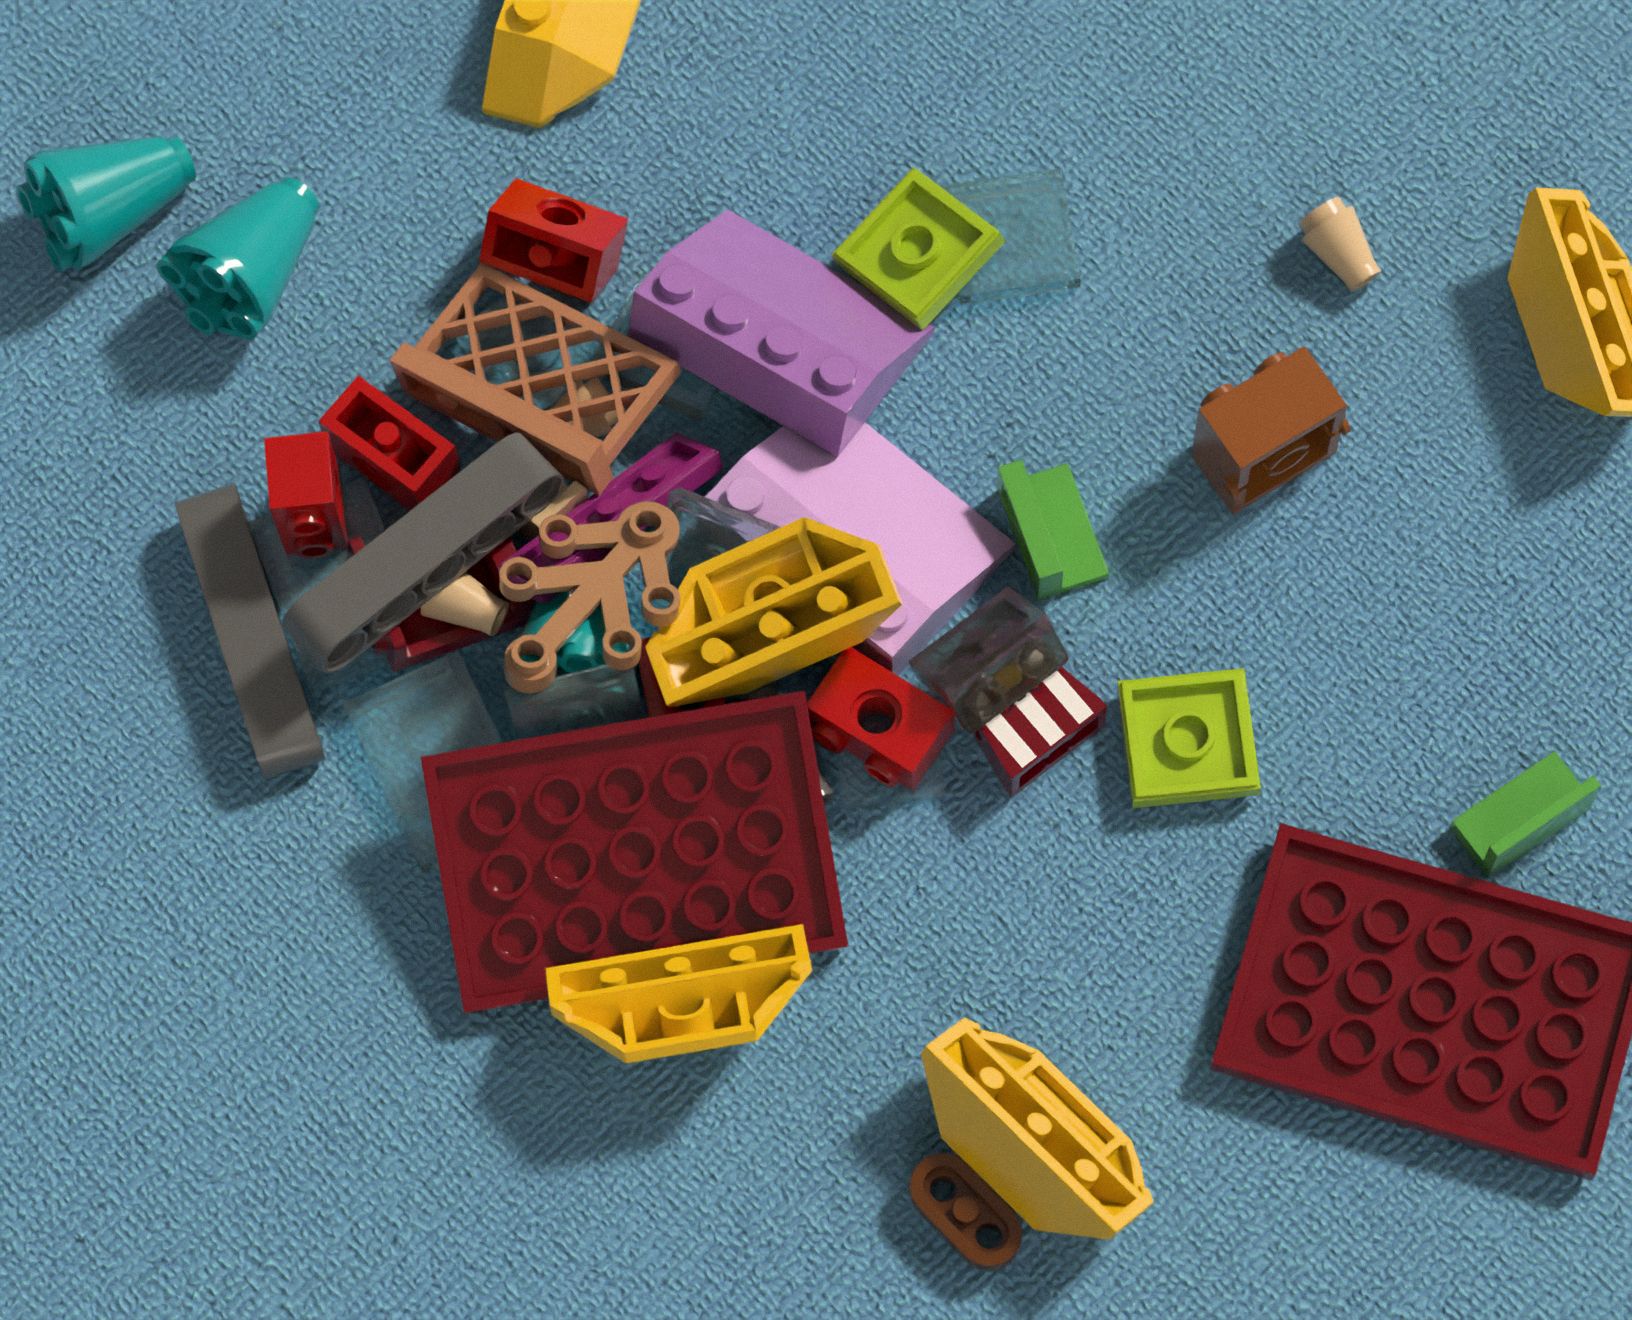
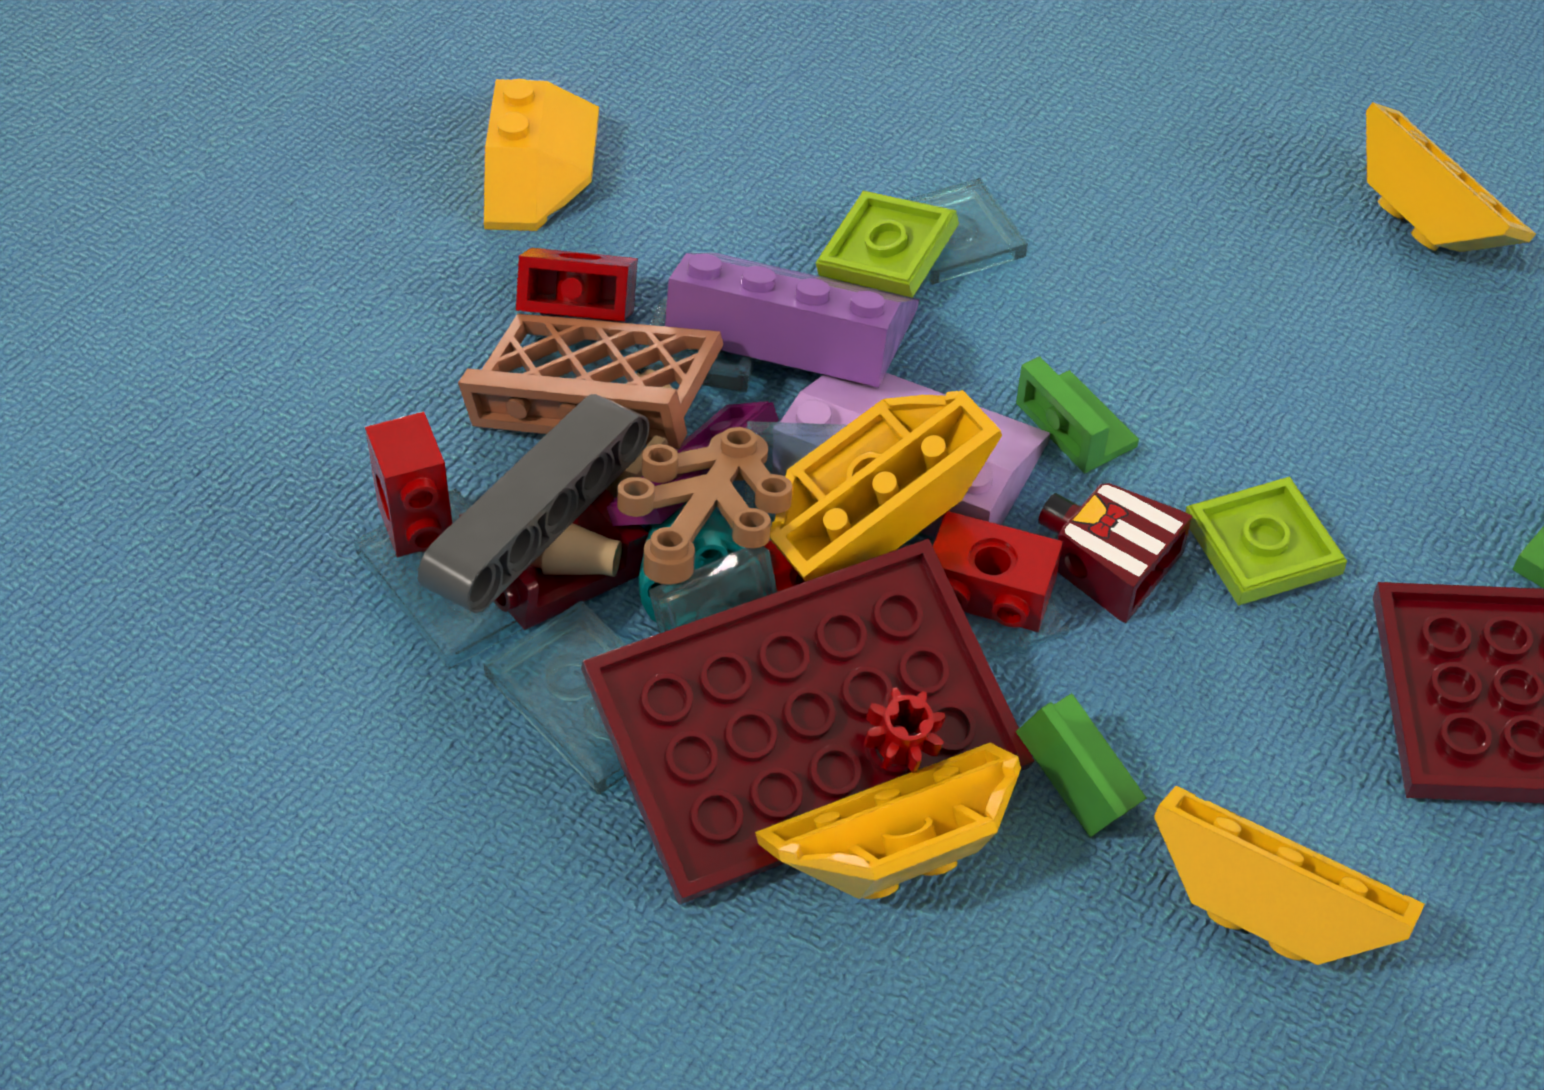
camera: 20 degrees left, 20 degrees down
teal cone [16,136,196,272] -> none
teal cone [156,177,319,340] -> none
dark grey beam [175,483,326,780] -> none
red brick [318,375,461,511] -> none
clear smoke bracket [908,587,1069,734] -> none
reddish brown plate [910,1153,1022,1271] -> none
dark orange brick [1191,346,1351,515] -> none
tan cone [1298,197,1382,292] -> none
none -> red gear [864,687,946,773]
none -> bright green panel [1016,693,1147,838]

